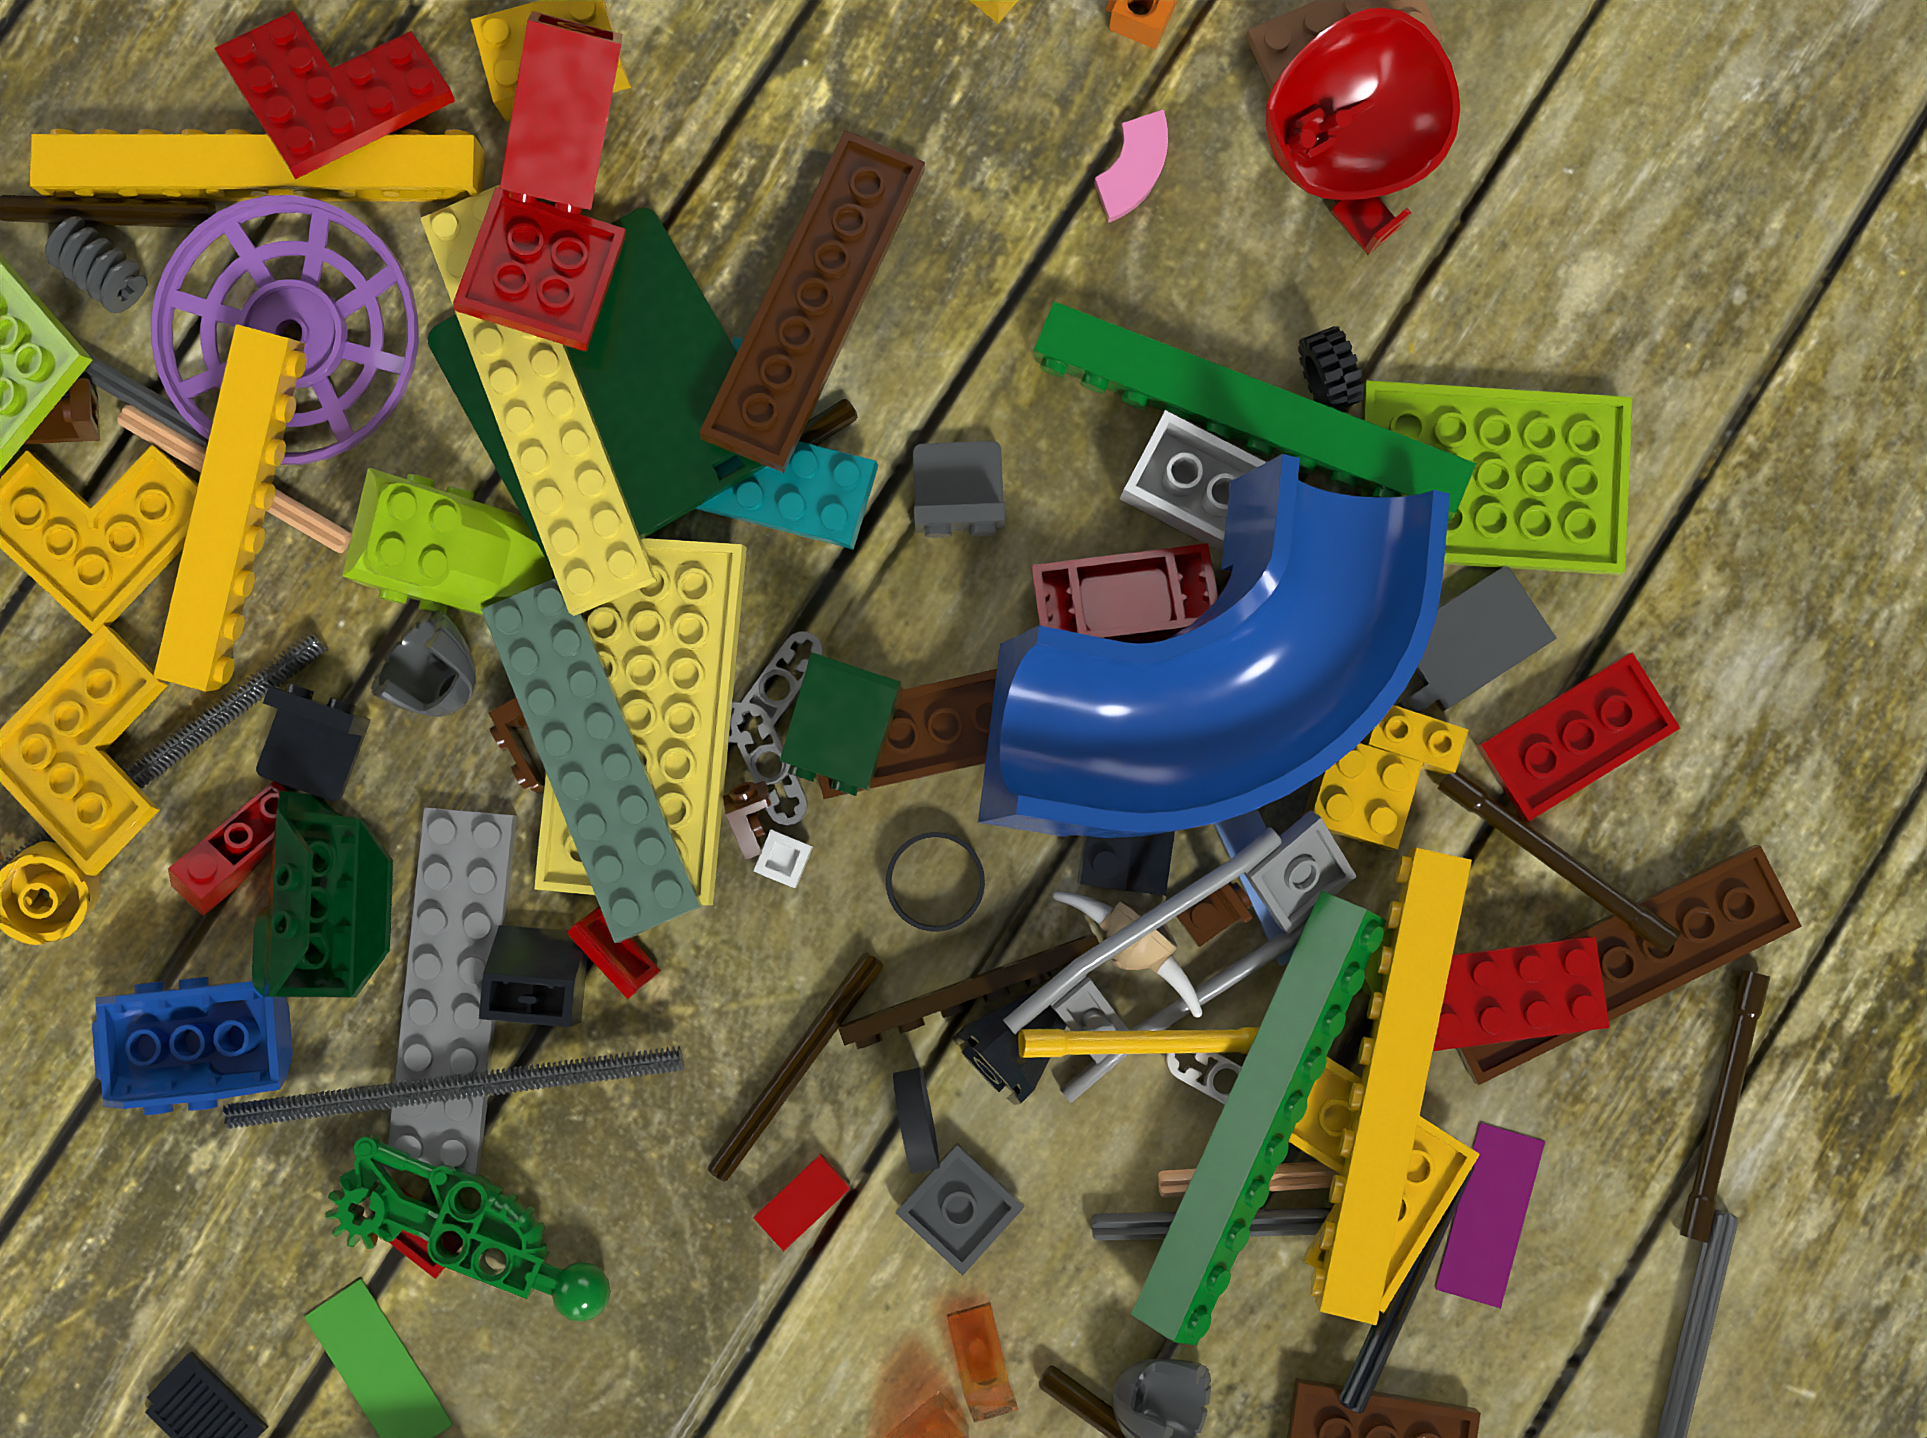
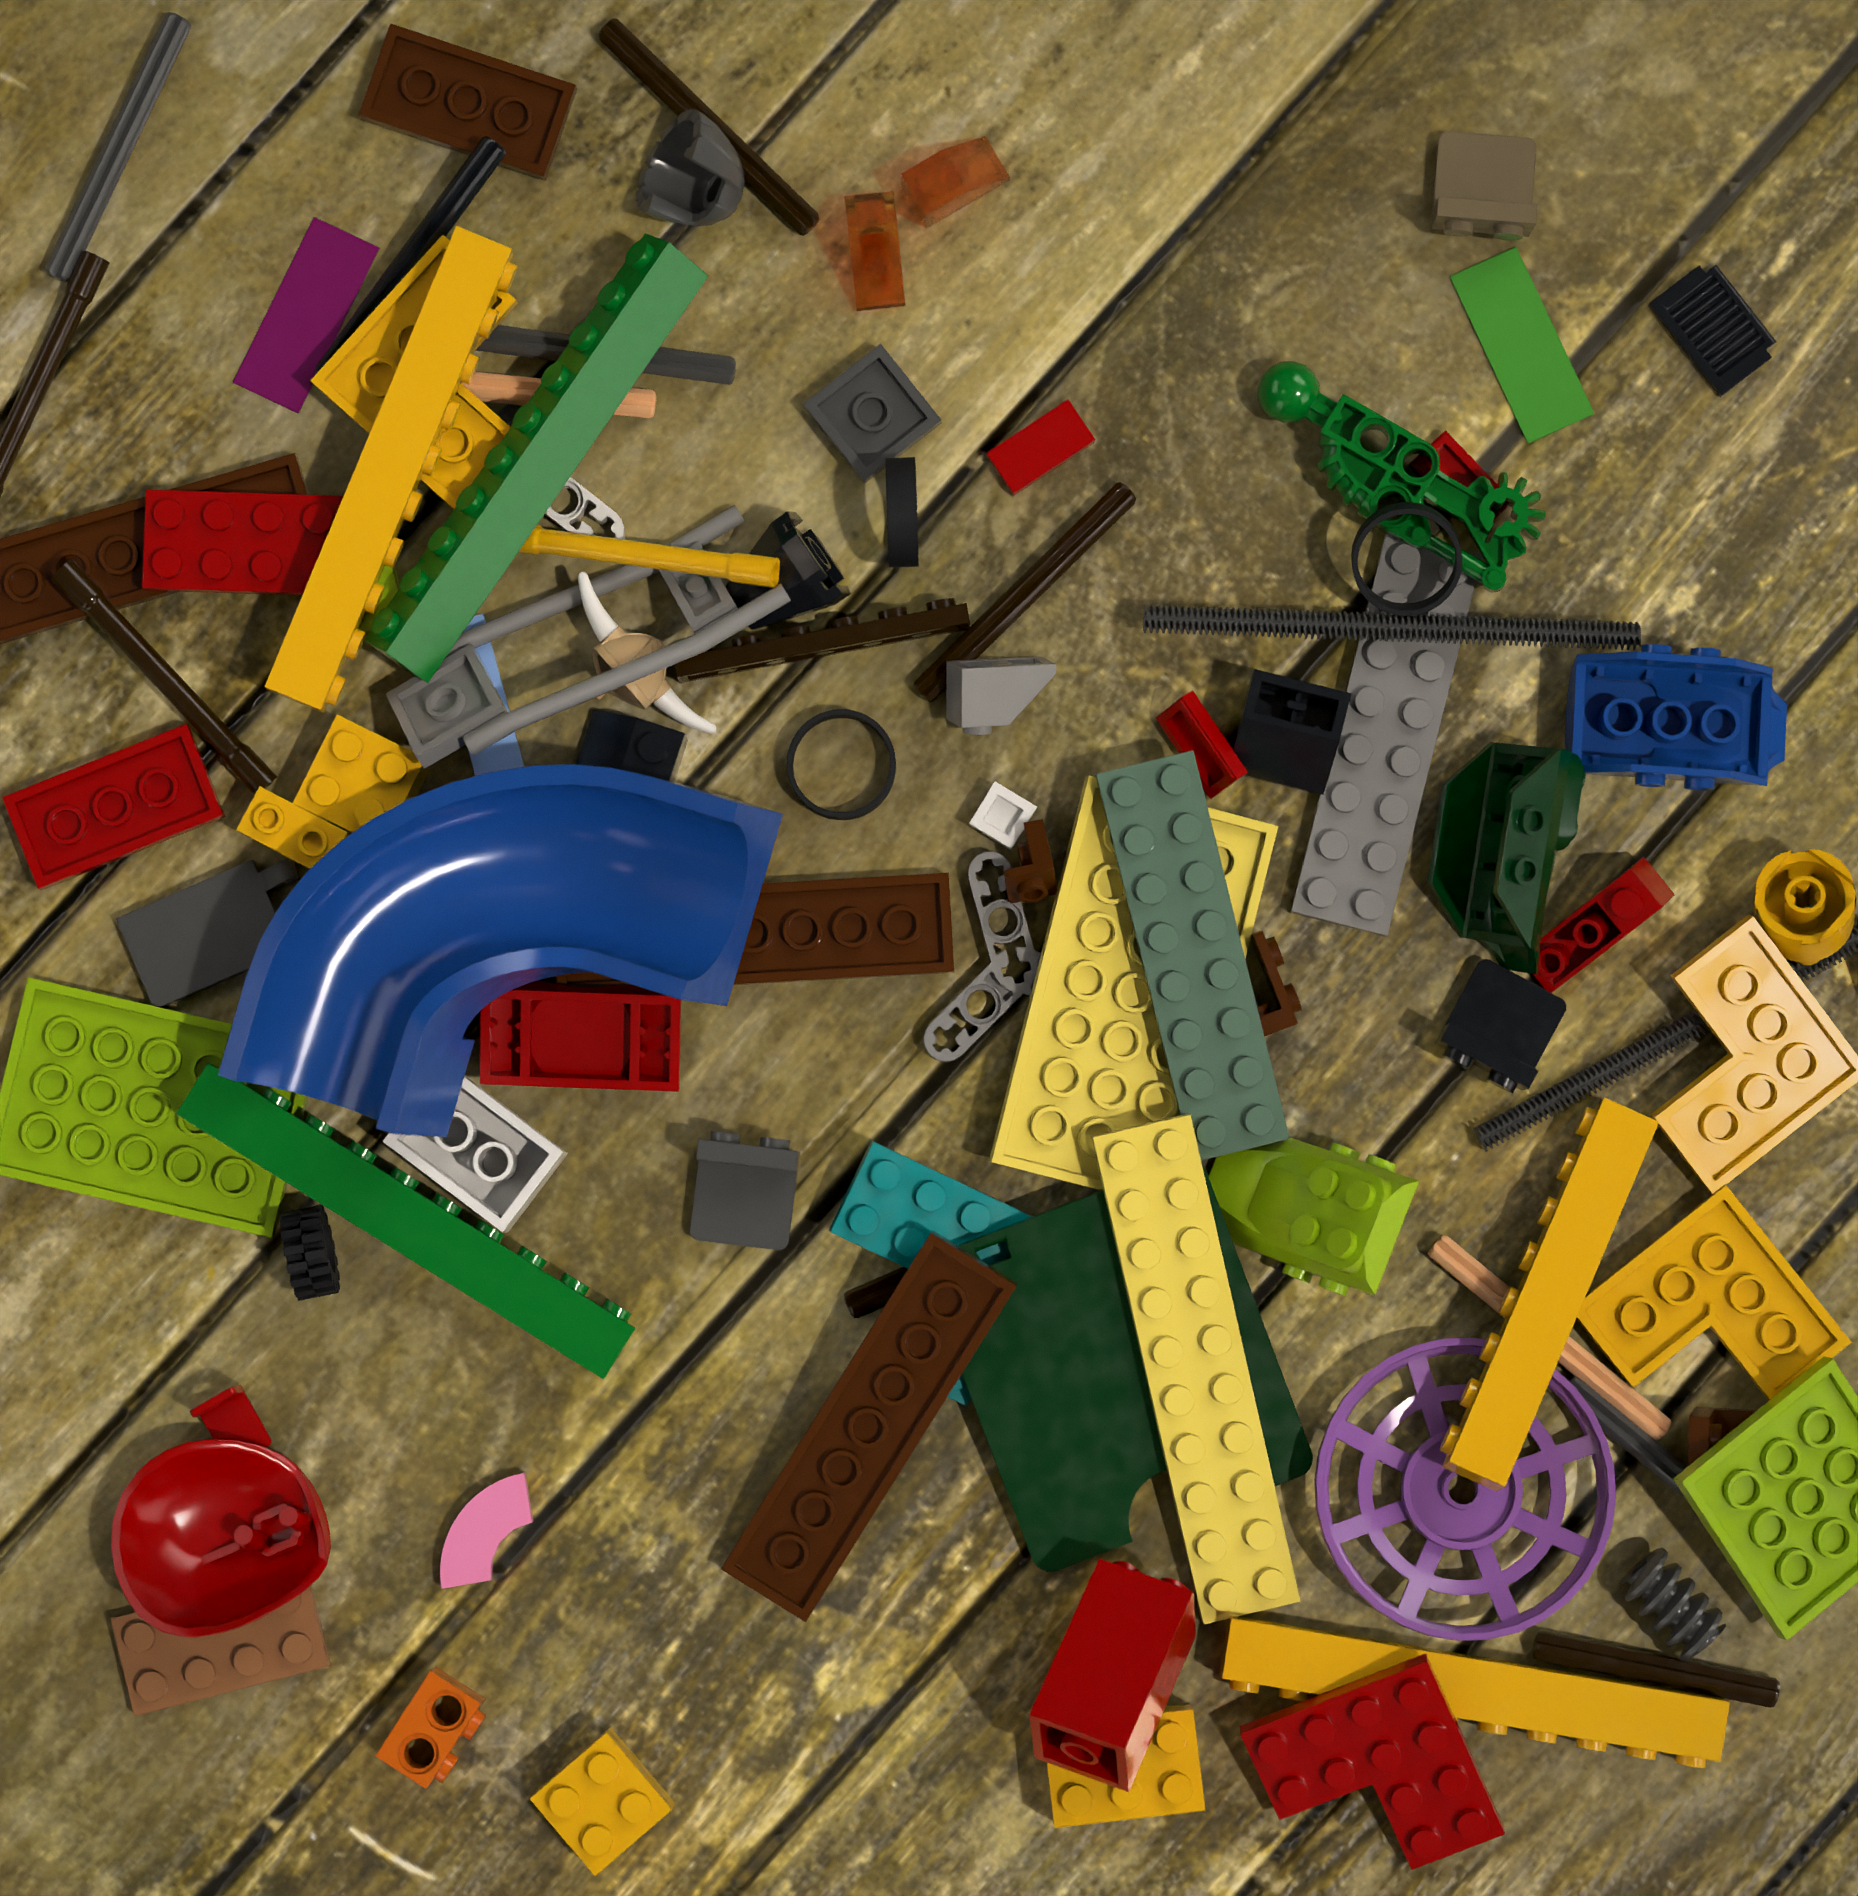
camera: 170 degrees left, 0 degrees up
dark grey hair [371,610,476,717] -> none
red plate [453,187,626,352] -> none
dark green slope [780,652,903,796] -> none
reddish brown bracket [1176,882,1253,947] -> none
none -> light grey slope [946,656,1056,735]
none -> black tyre [1351,502,1462,616]

